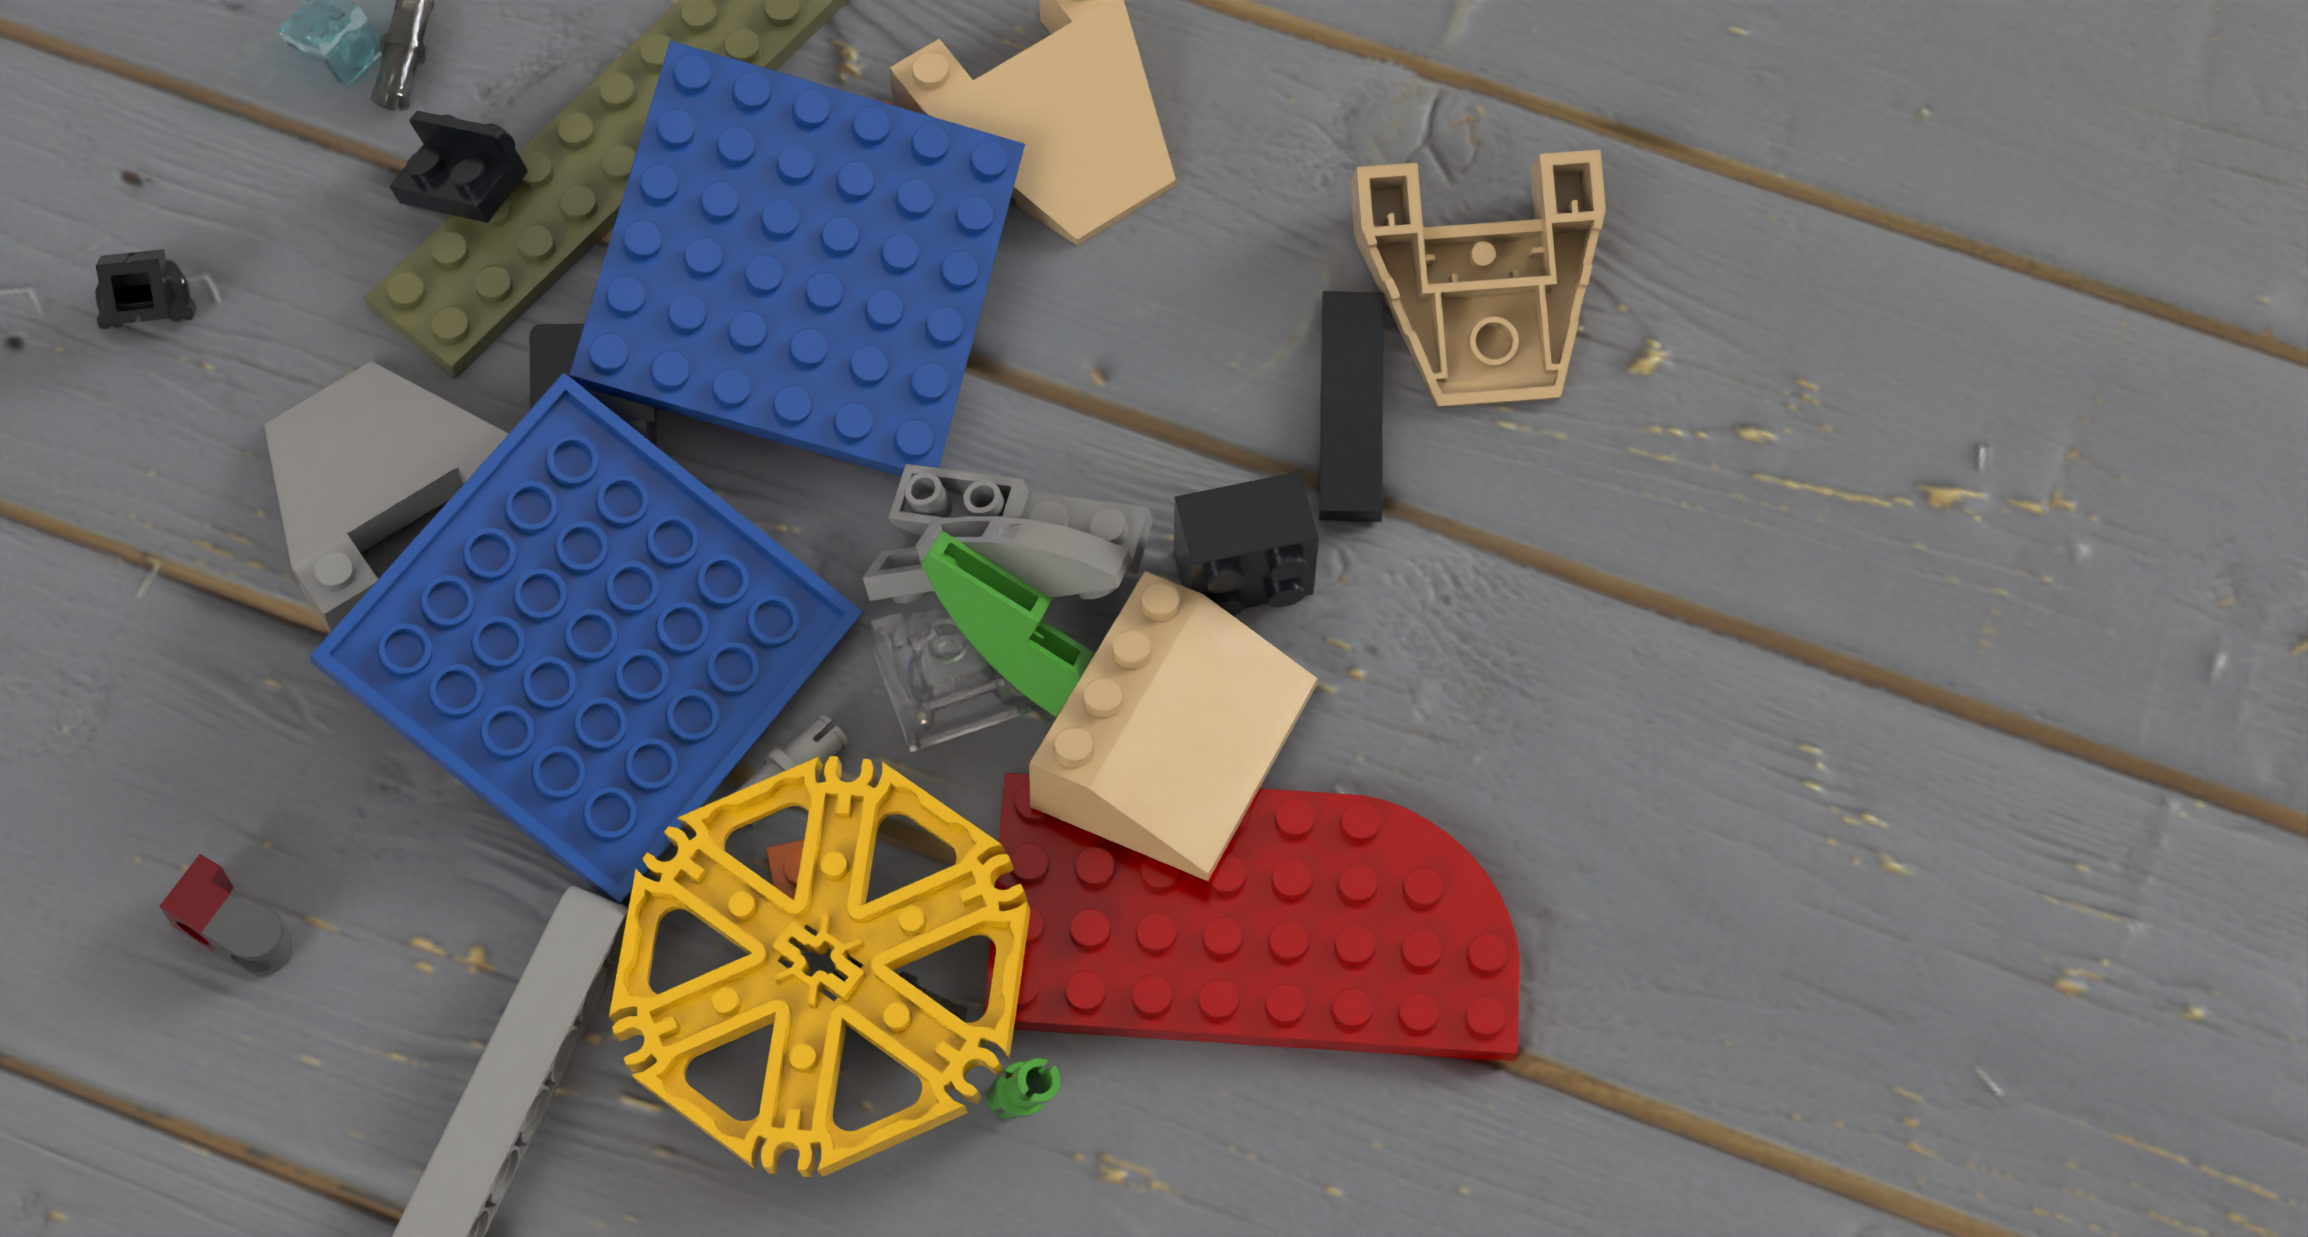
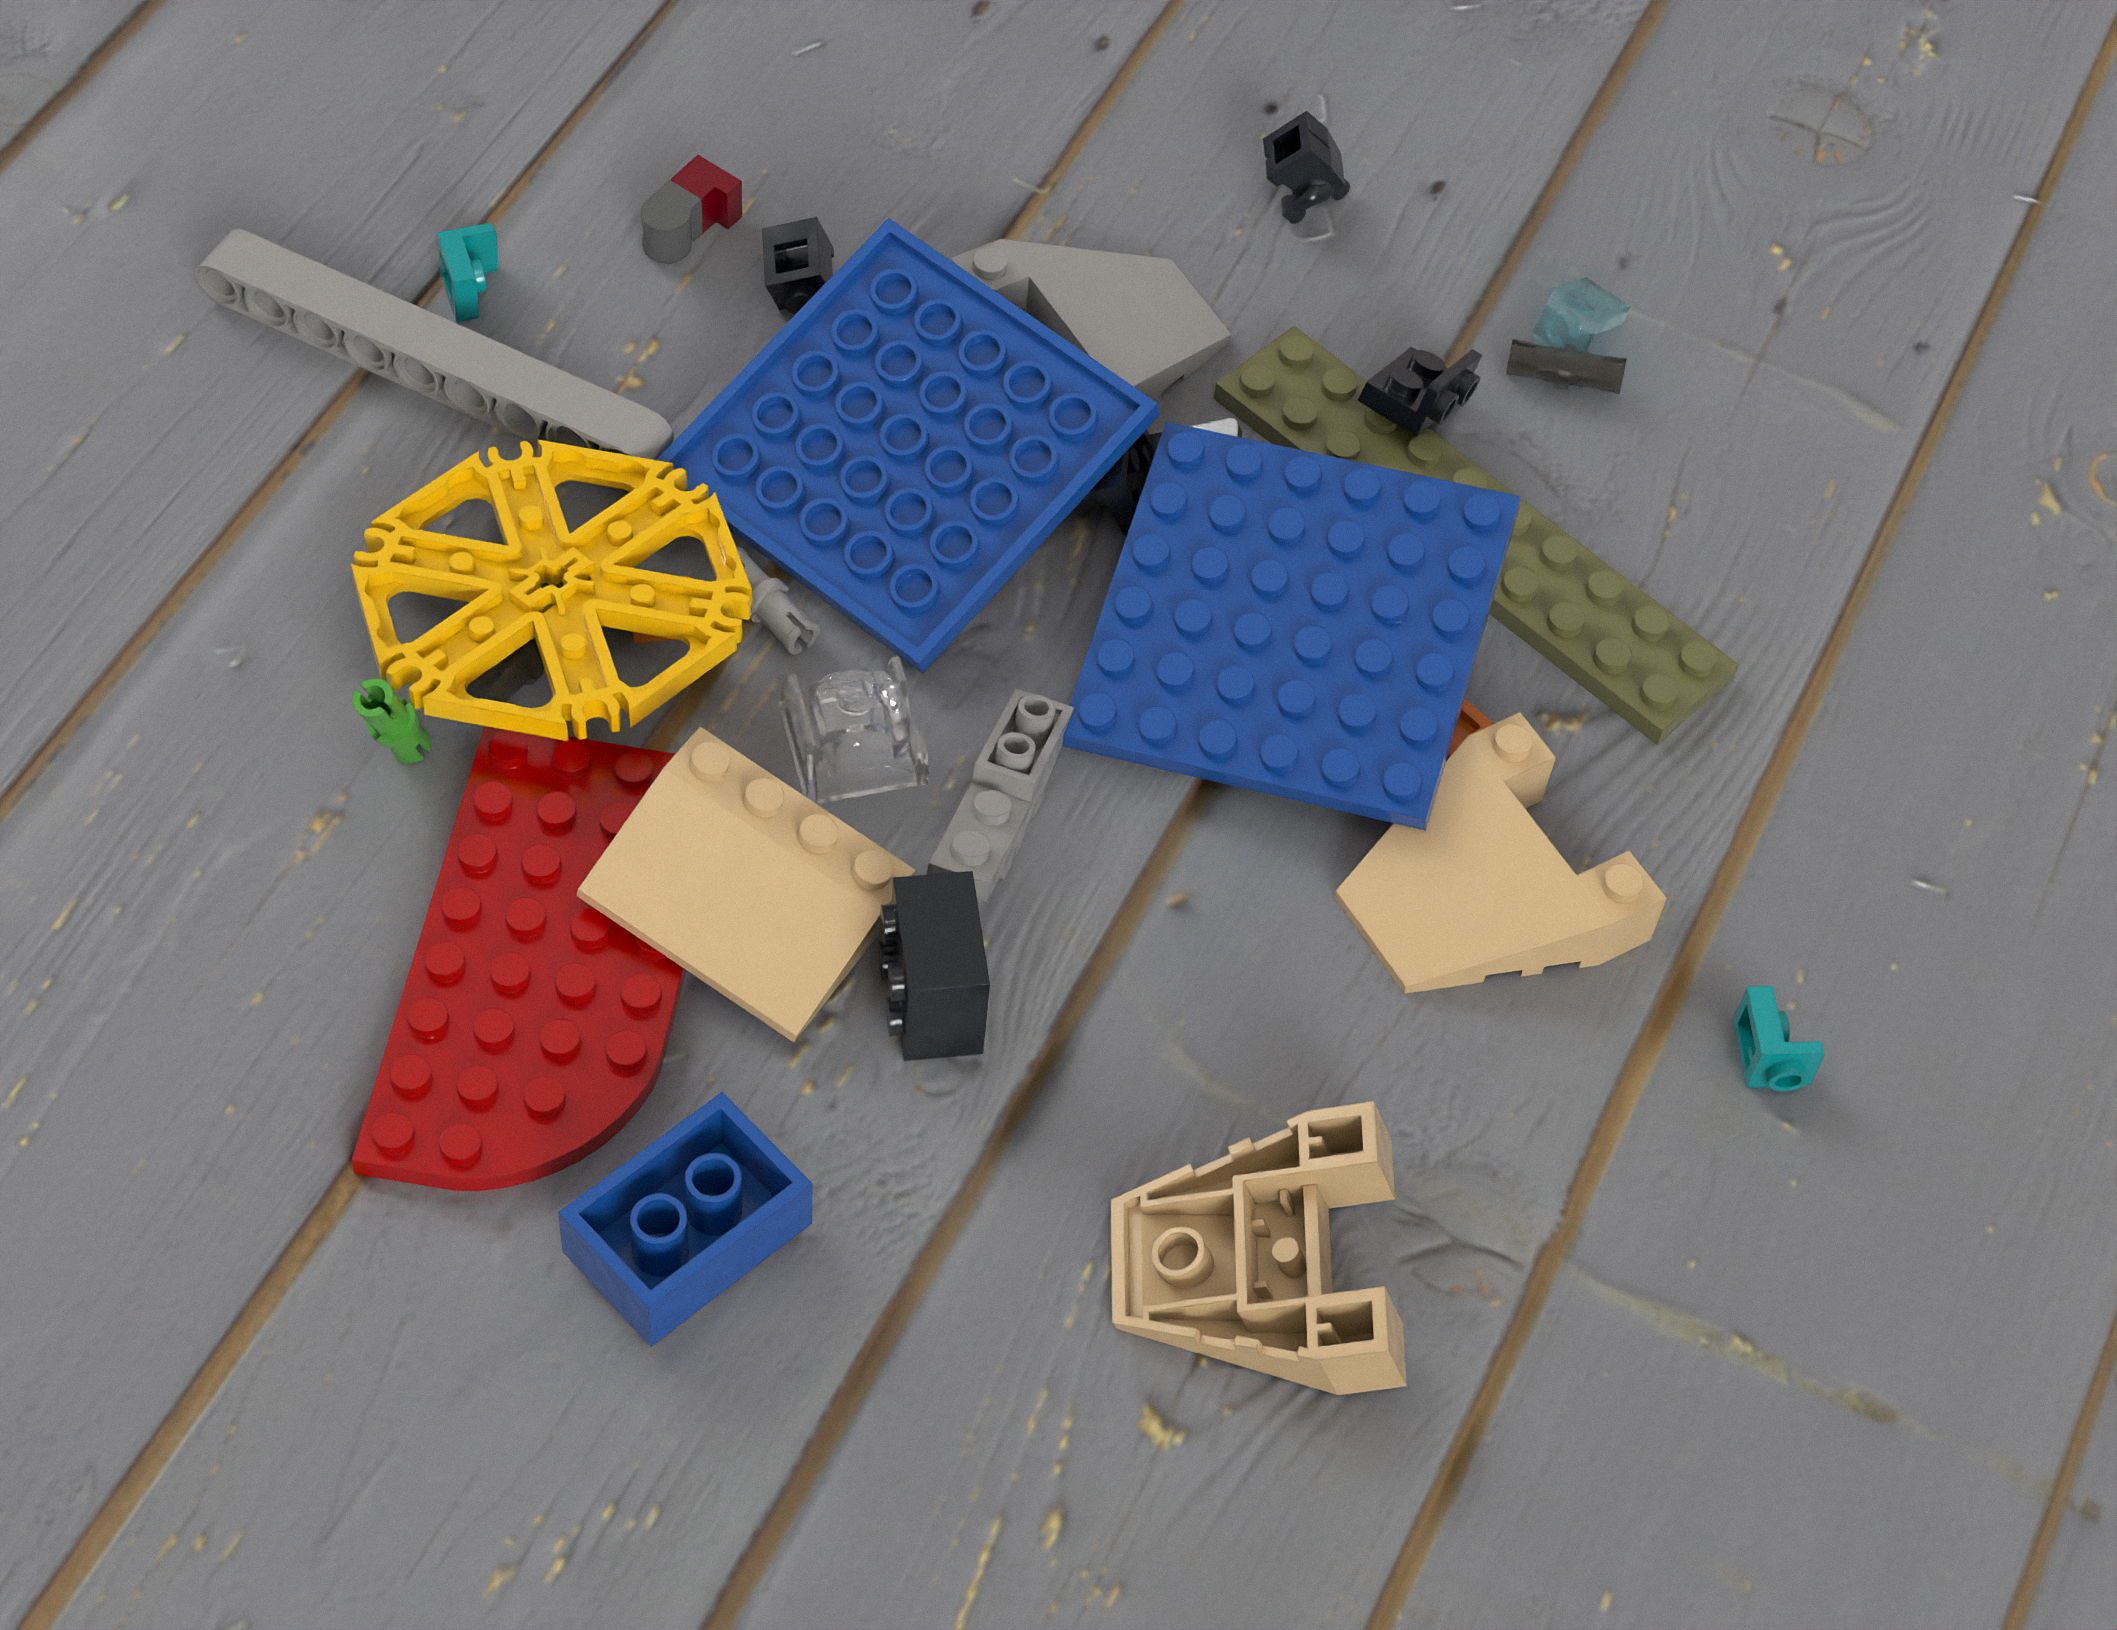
camera: 90 degrees right, 10 degrees down
light grey slope [863,516,1132,603] -> none
bright green slope [921,531,1095,717] -> none
black tile [1319,291,1384,522] -> none
none -> teal bracket [437,223,499,322]
none -> blue brick [558,1092,813,1347]
none -> black brick [762,217,834,314]

